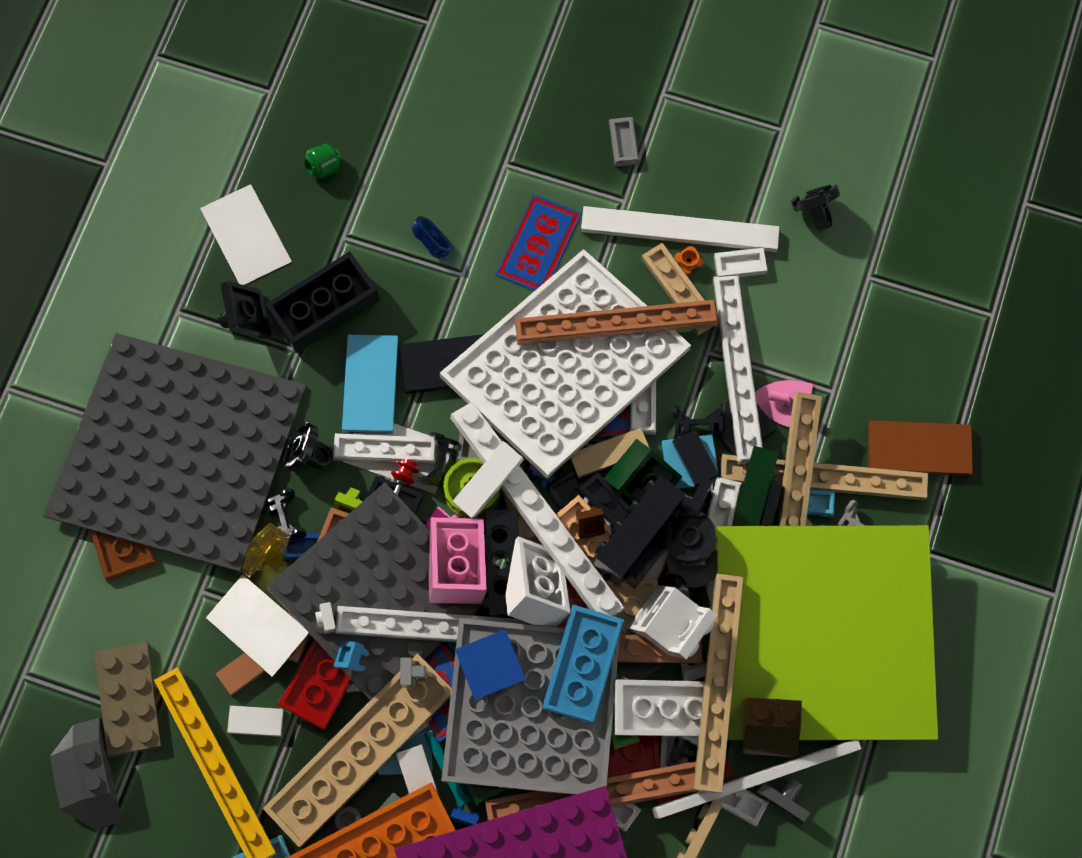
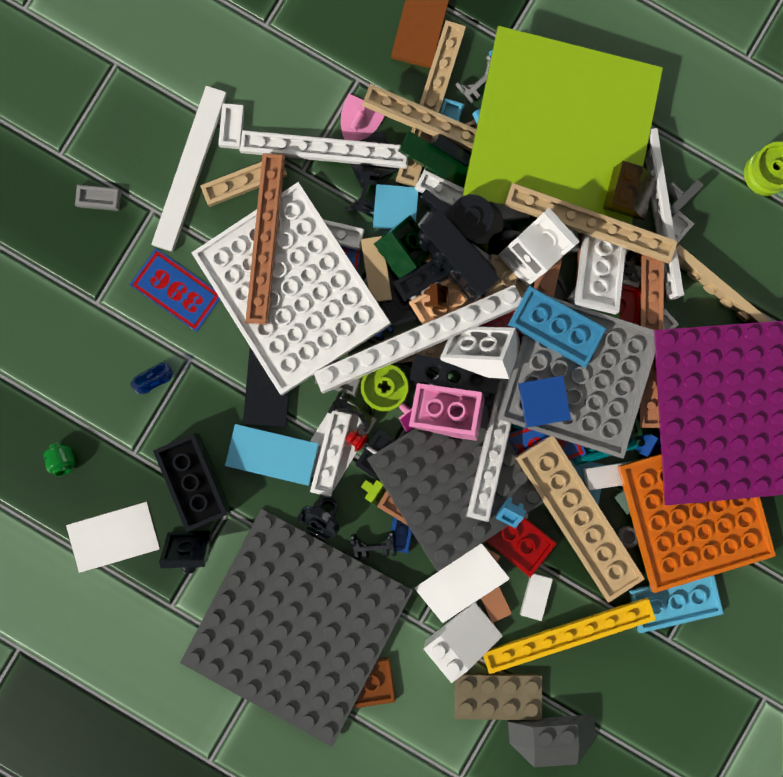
camera: 85 degrees left, 15 degrees up
clear yellow bracket [241,522,290,578] -> none
white plate [315,602,336,634] -> none
light grey tile [400,658,428,688] -> none
white tile [453,441,524,519] -> none
black tile [672,430,719,487] -> none
orange plate [674,246,704,274] -> none
black tile [791,184,840,231] -> none
none -> white slope [423,602,502,683]

